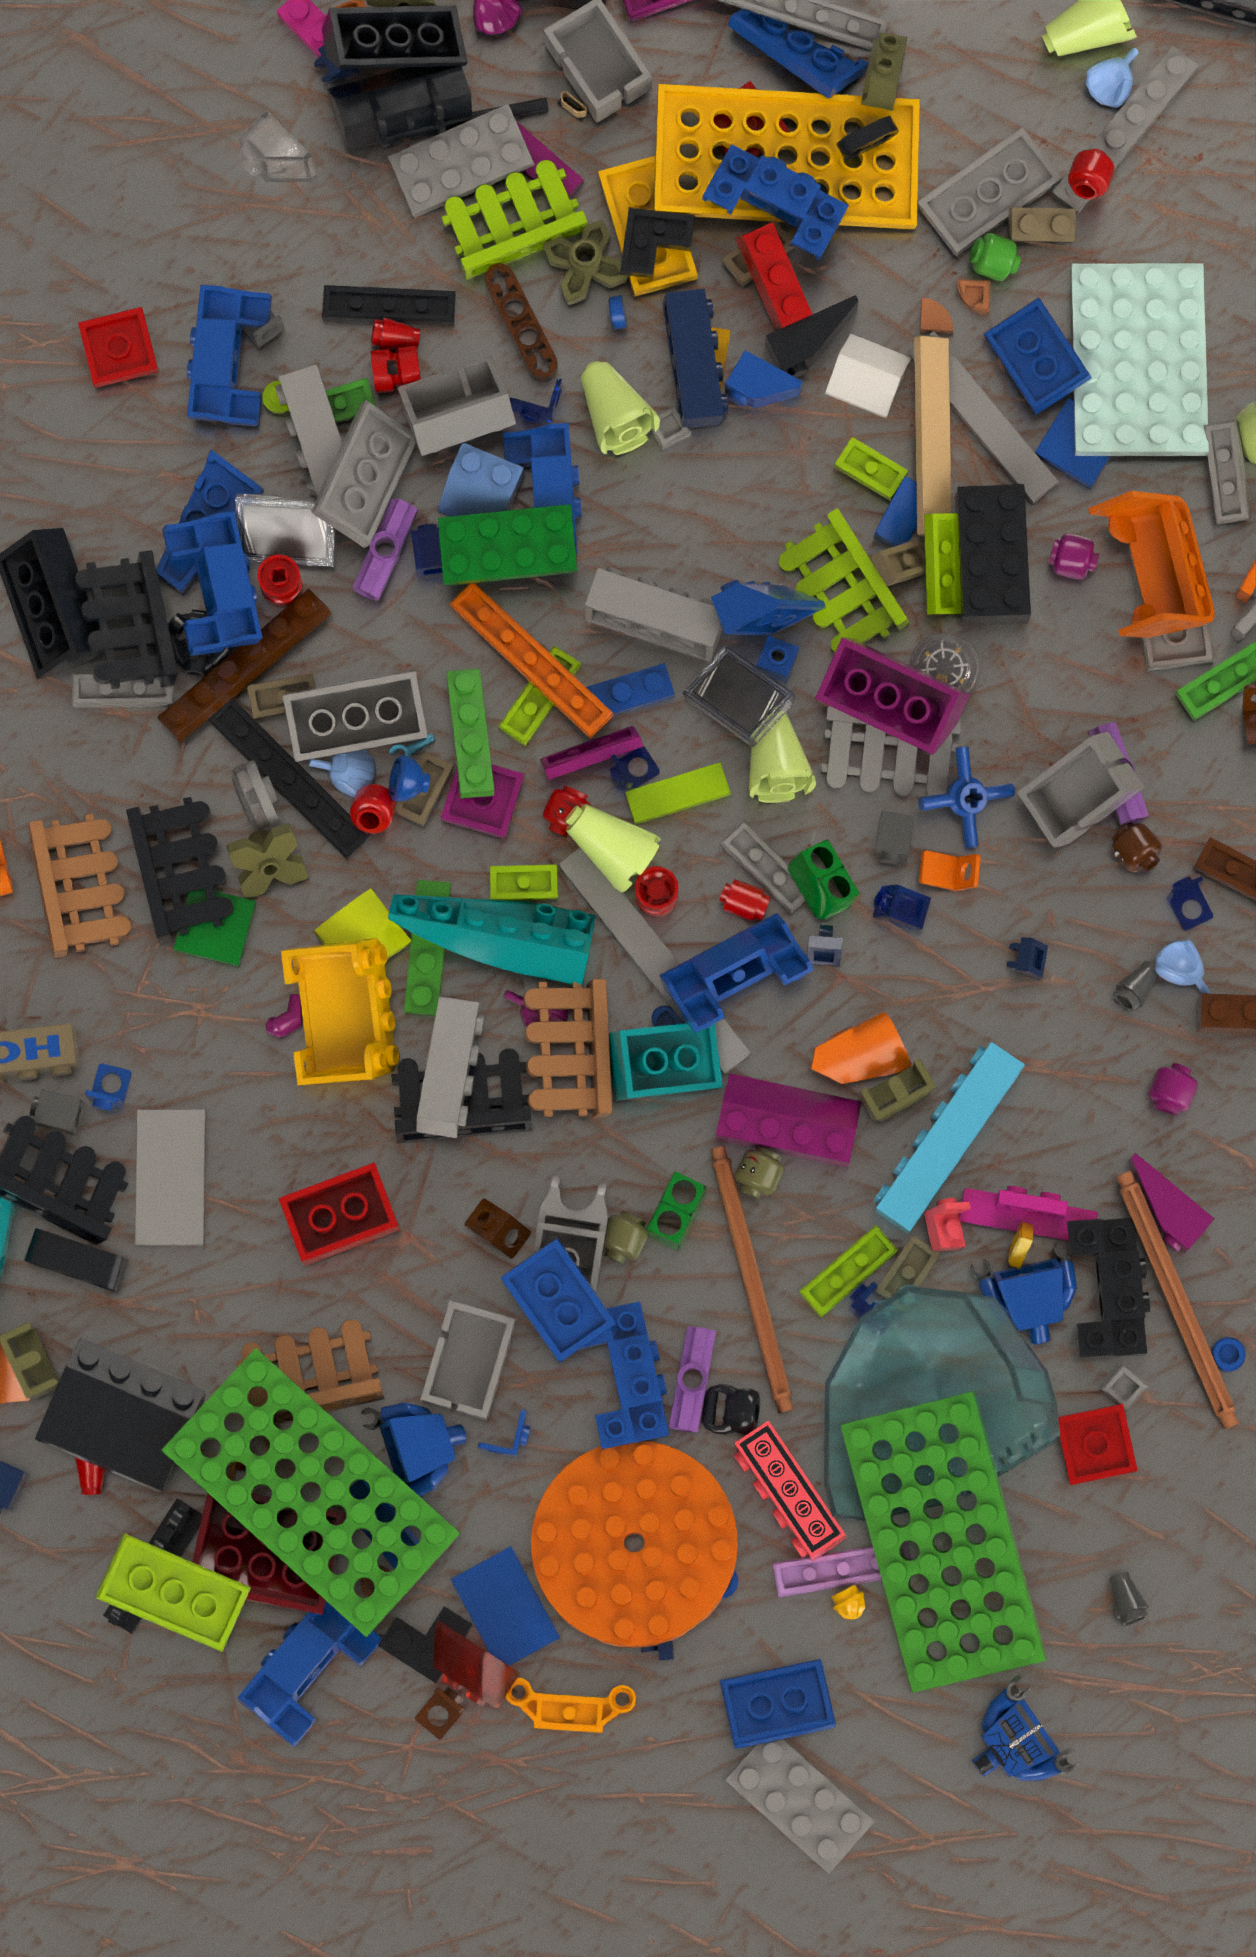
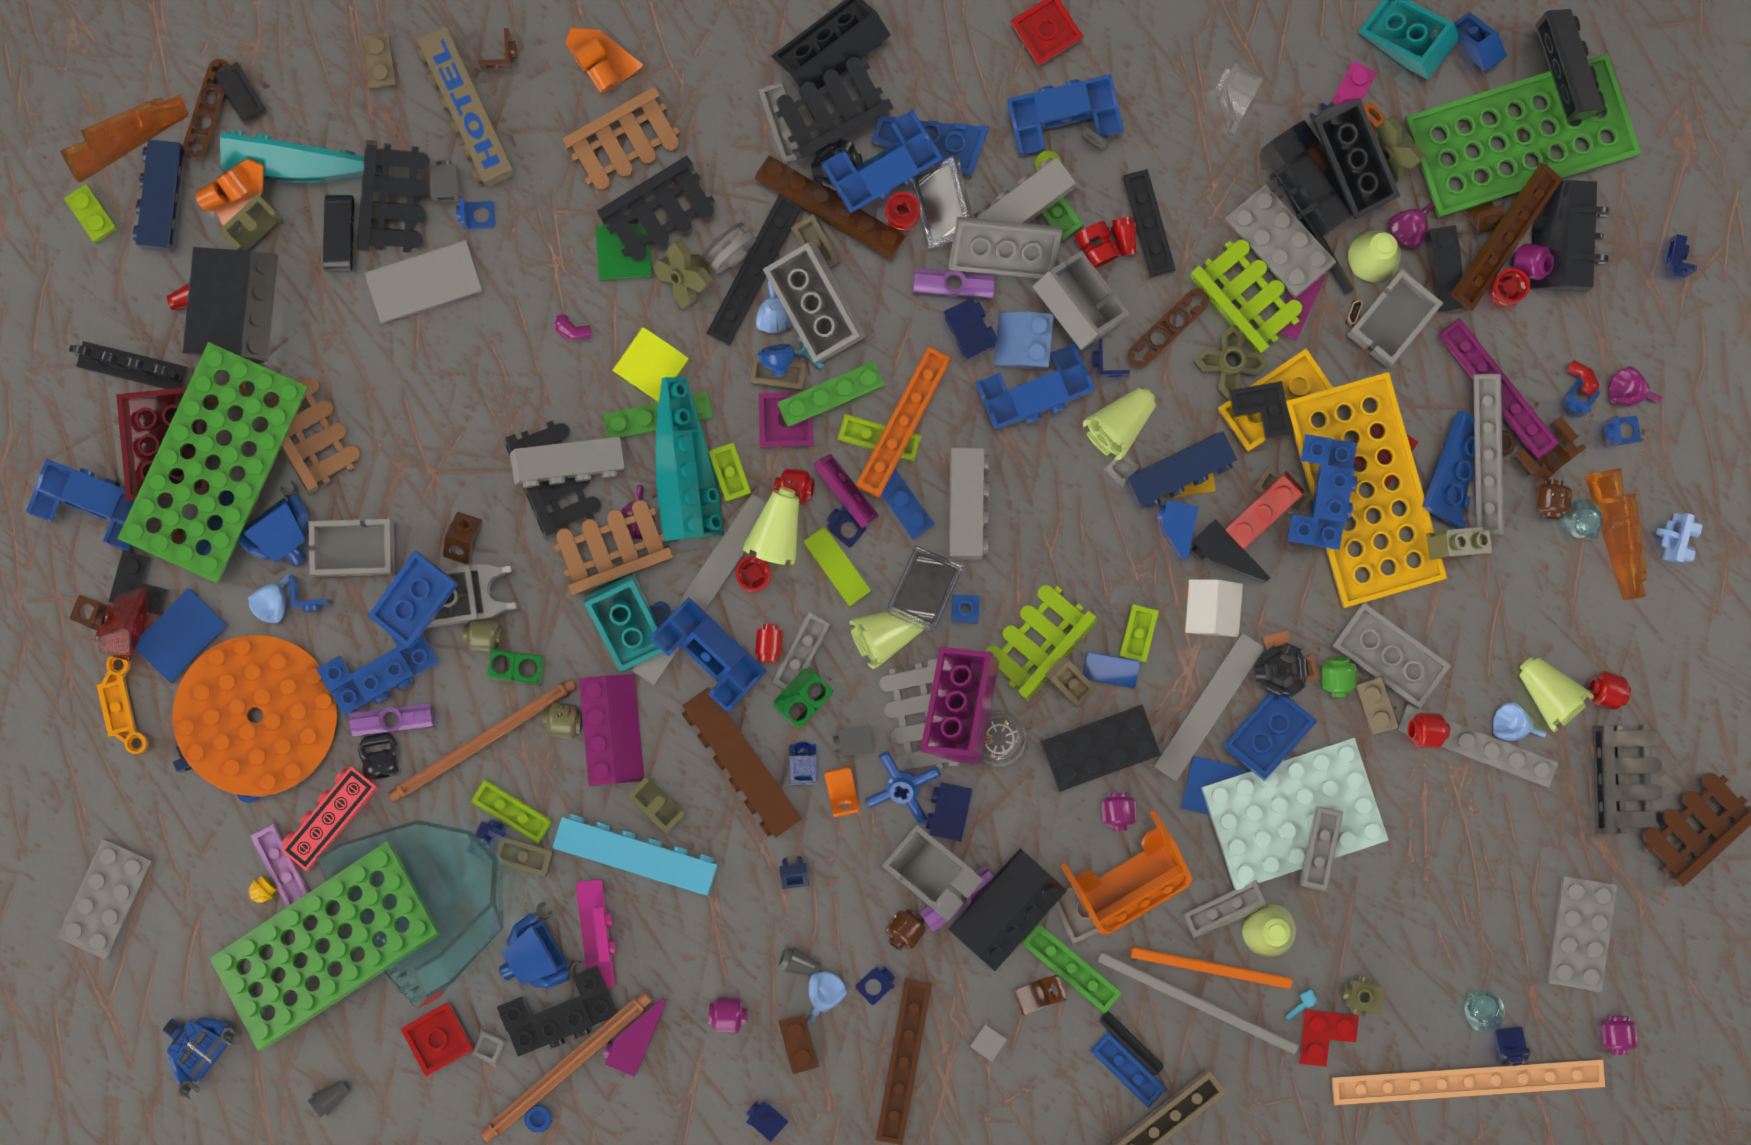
camera: 70 degrees right, 5 degrees up
lime tile [94,1532,251,1652] -> none
red brick [278,1162,400,1266] -> none
yellow windscreen [281,938,400,1085] -> none
red head [350,784,396,834] -> none
green plate [438,504,578,586] -> none
blue tile [608,295,627,330] -> none
blue slope [711,580,826,636] -> none
blue tile [720,1659,836,1749] -> none
dark blue tile [807,925,843,967] -> none
orange panel [810,1011,912,1084] -> none
black beam [836,116,899,160] -> none
tan tile [914,336,951,536] -> none
lime plate [924,513,961,615] -> none
coral bracket [924,1198,971,1251] -> none
yellow tile [1008,1221,1033,1269] -> none
none -> light blue piece [248,574,291,623]
none -> reddish brown brick [681,687,802,838]
none -> clear blue brick [925,782,972,842]
none -> black slope [948,848,1067,971]
none -> black piece [1254,642,1309,697]
none -> light grey tile [1299,806,1343,891]
none -> yellowish green cone [1348,230,1401,283]

